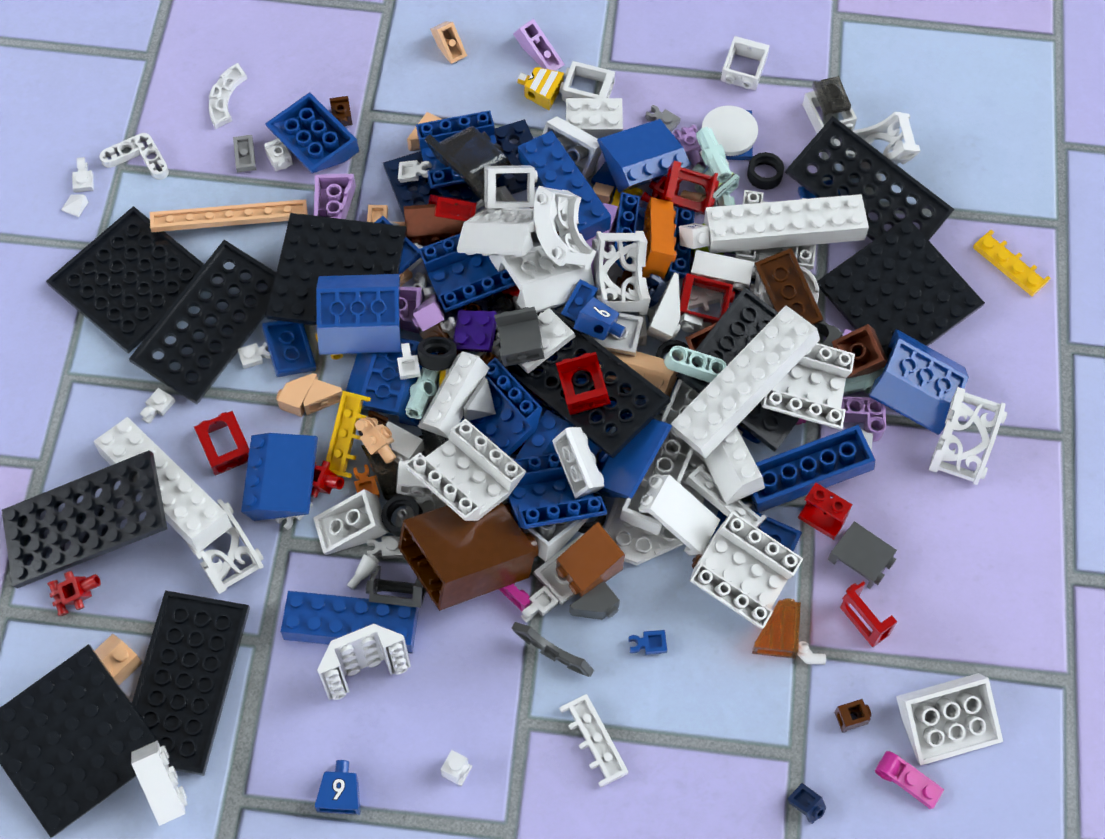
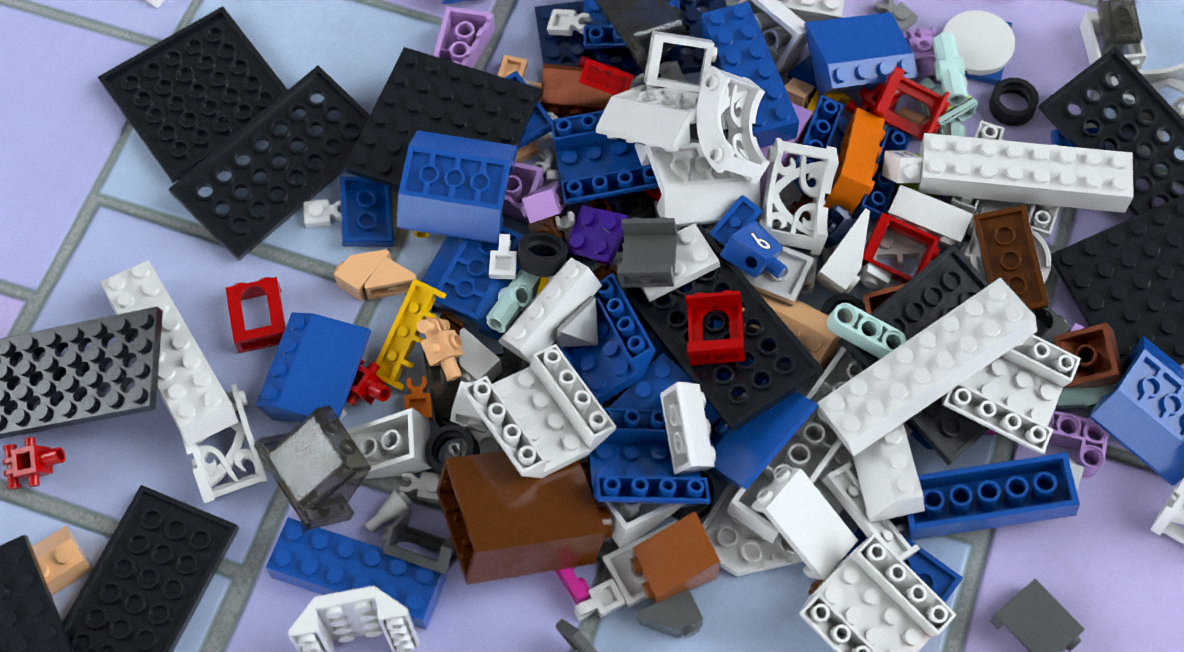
camera: 15 degrees right, 0 degrees up
white plate [140,388,176,424] -> none
light nougat plate [150,199,308,232] -> none
red panel [798,483,853,540] -> none
none -> clear smoke windscreen [253,405,371,530]

